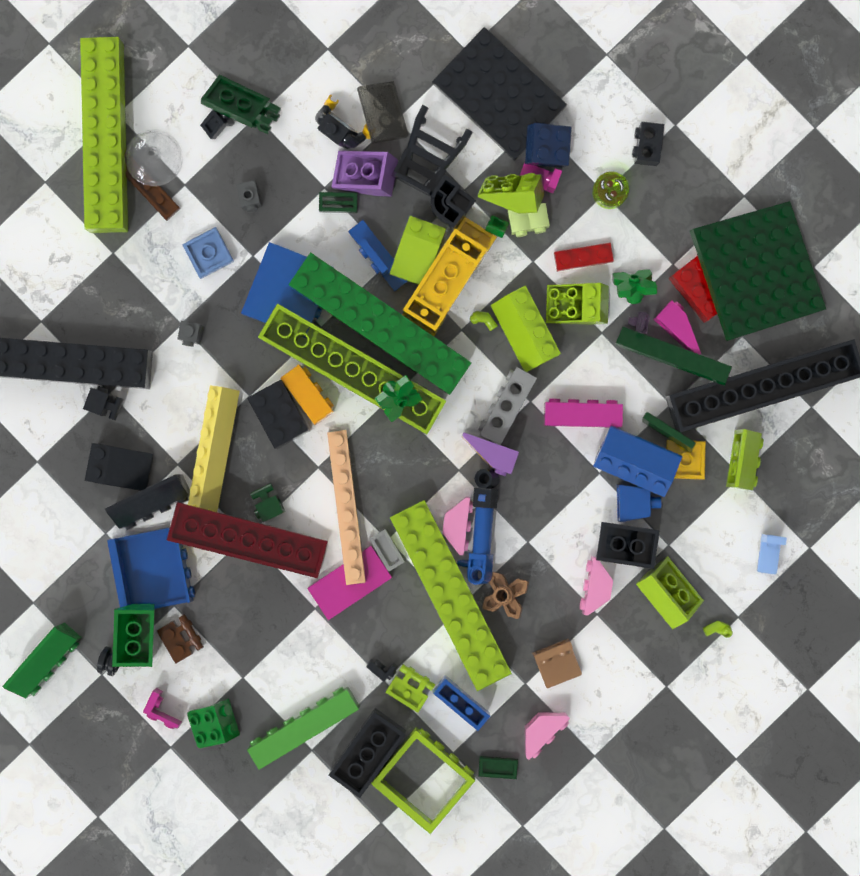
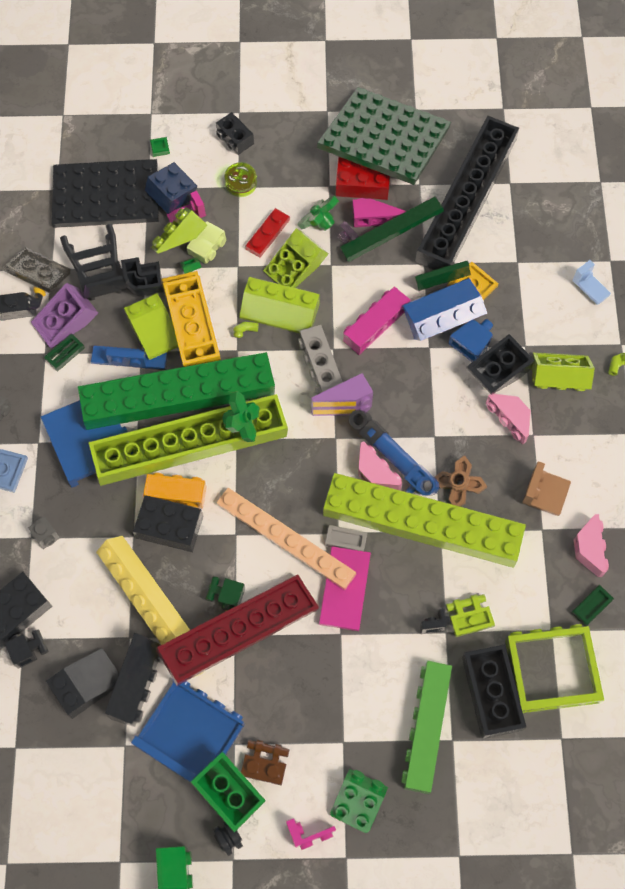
camera: 50 degrees left, 20 degrees down
blue brick [433,675,490,731] -> none
lime slope [726,429,764,491] -> none
none -> green tile [150,137,170,157]

